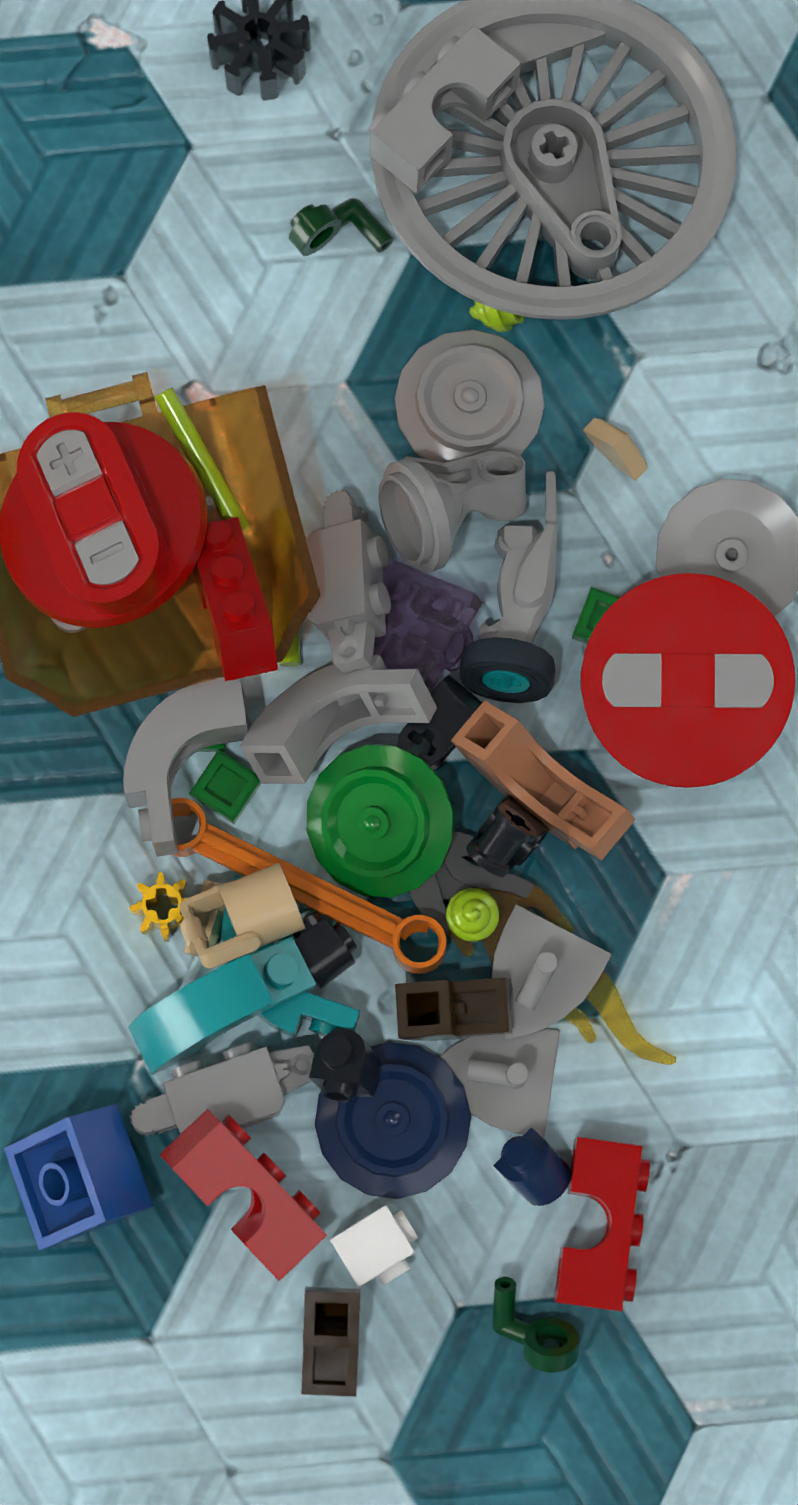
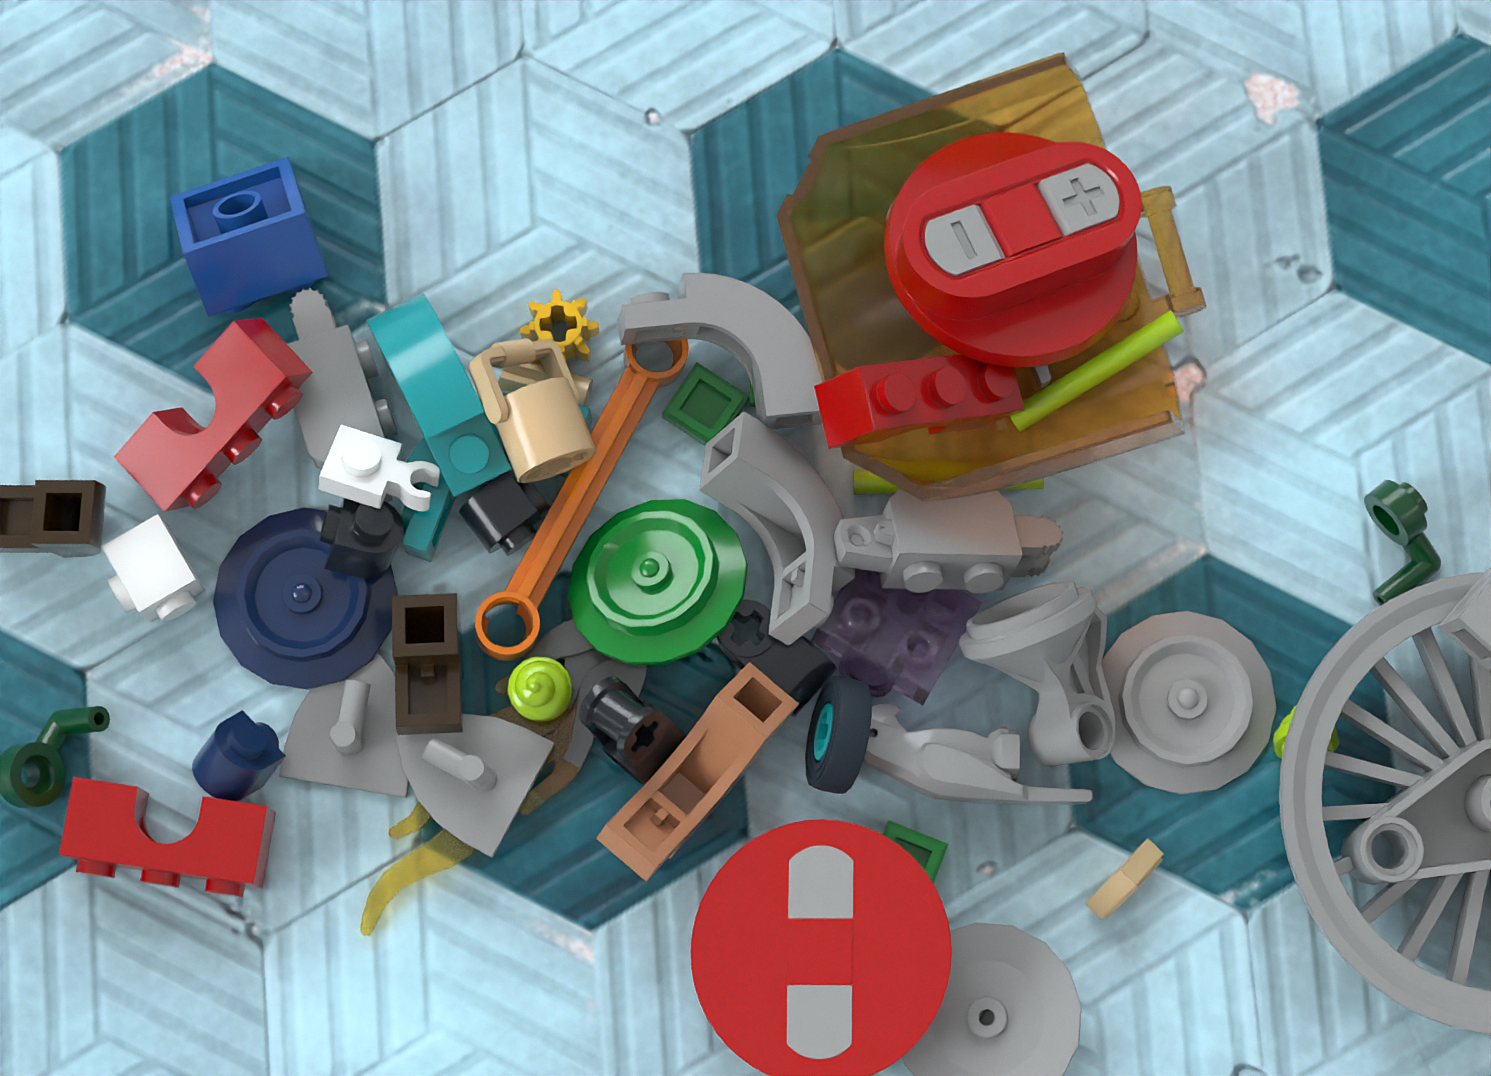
camera: 90 degrees right, 0 degrees up
none -> white plate [318,425,440,511]

